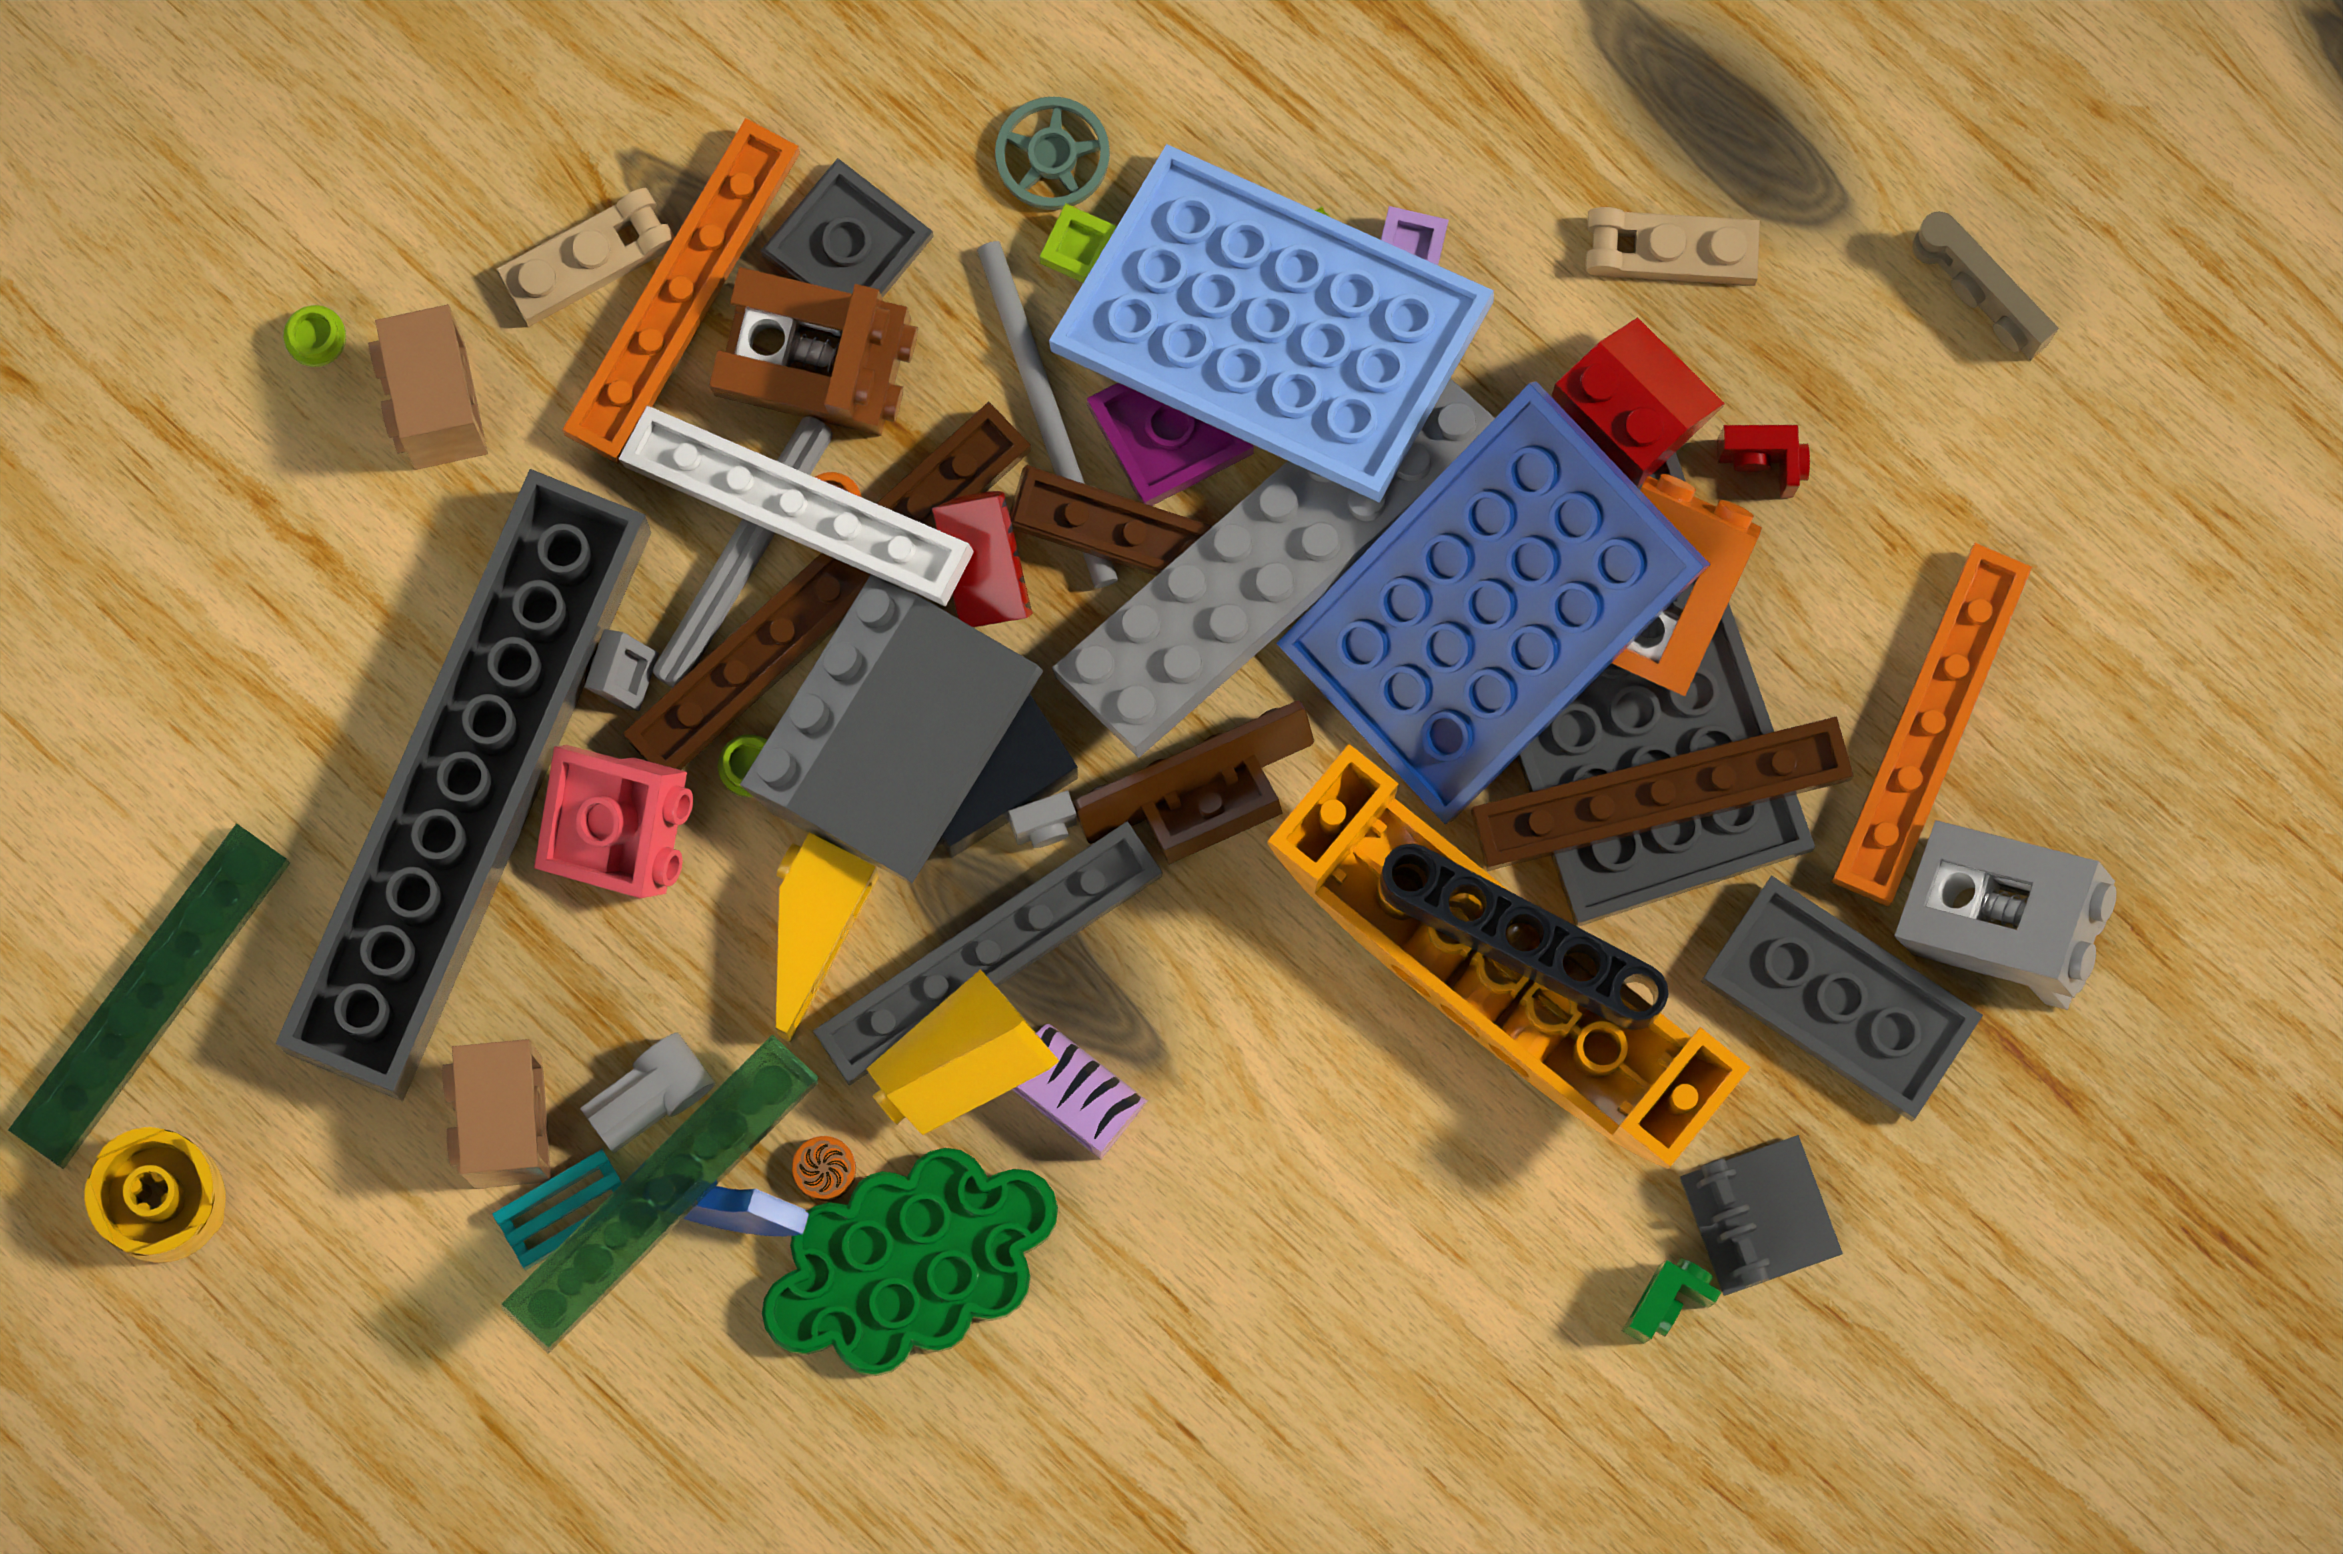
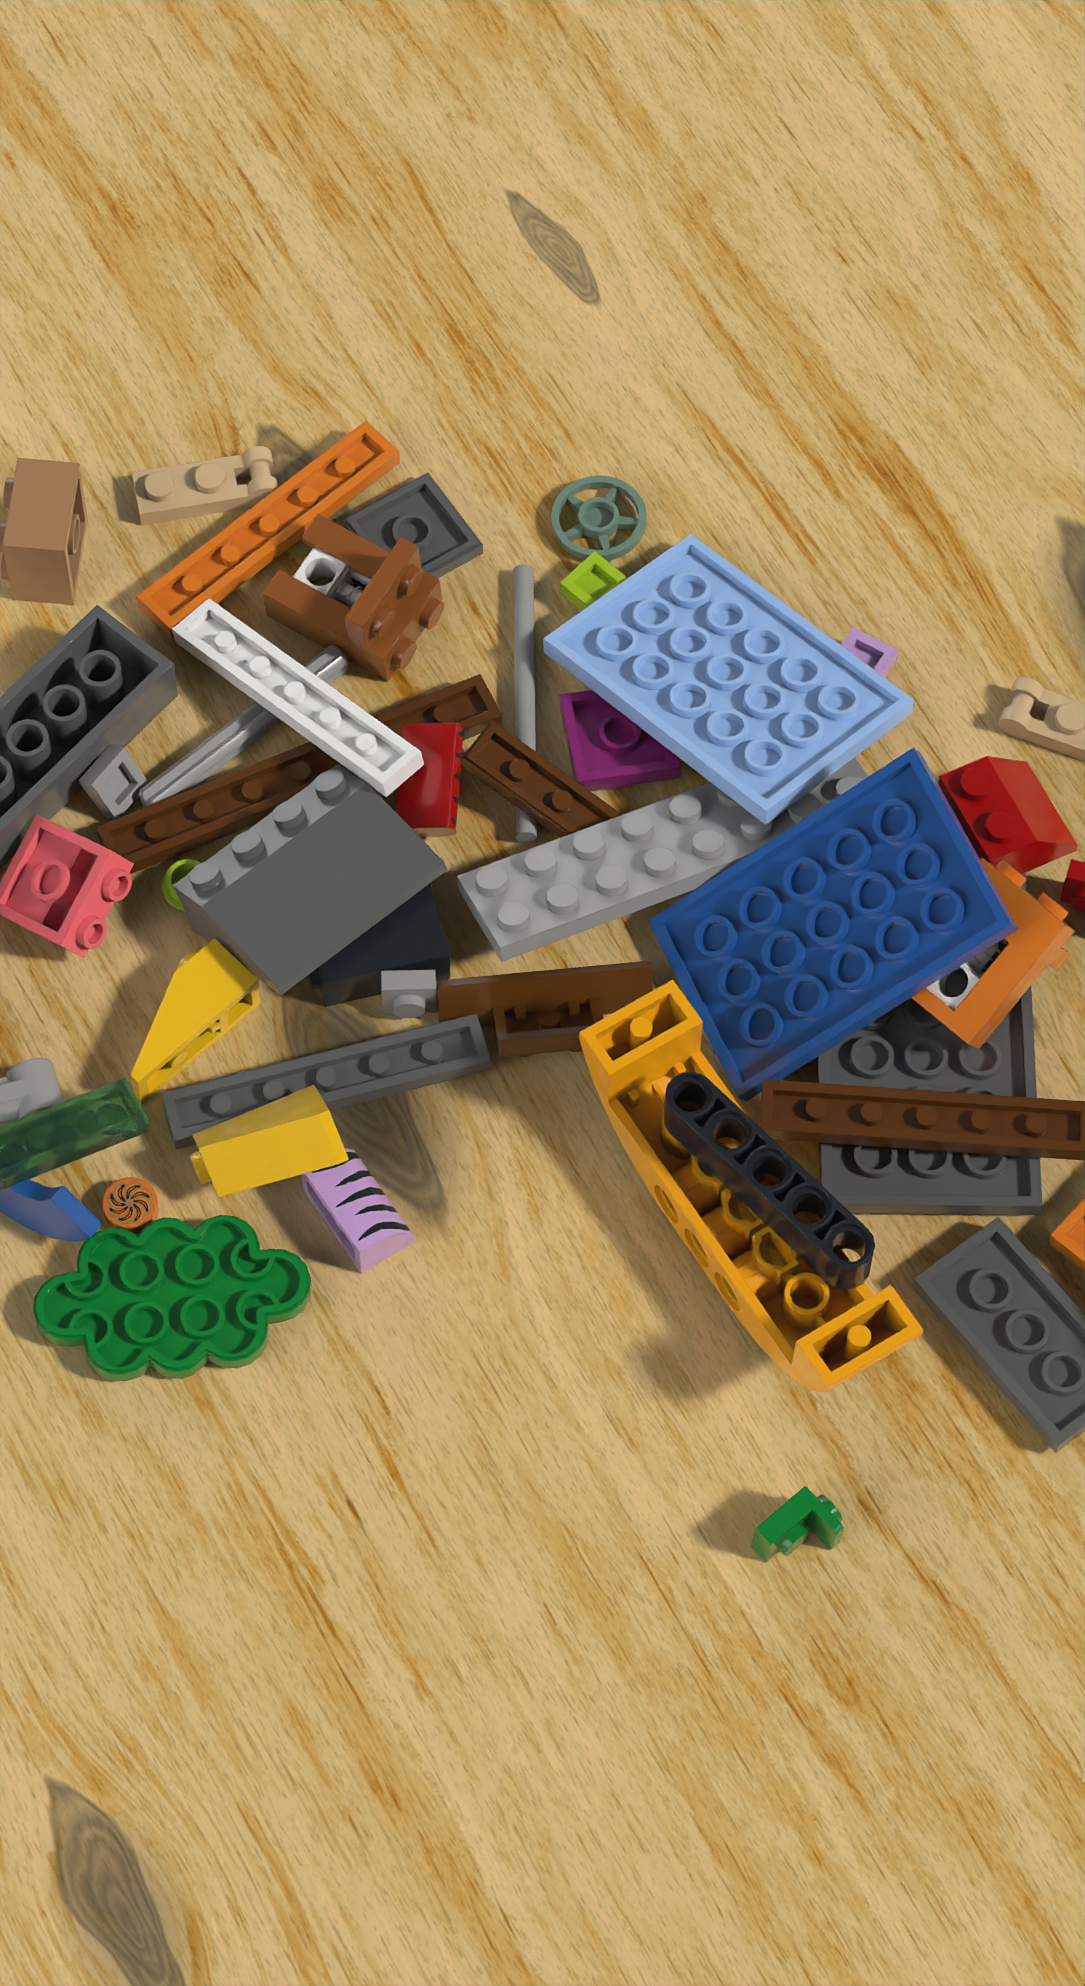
camera: 20 degrees right, 15 degrees down
dark grey hinge [1680,1135,1843,1296] -> none

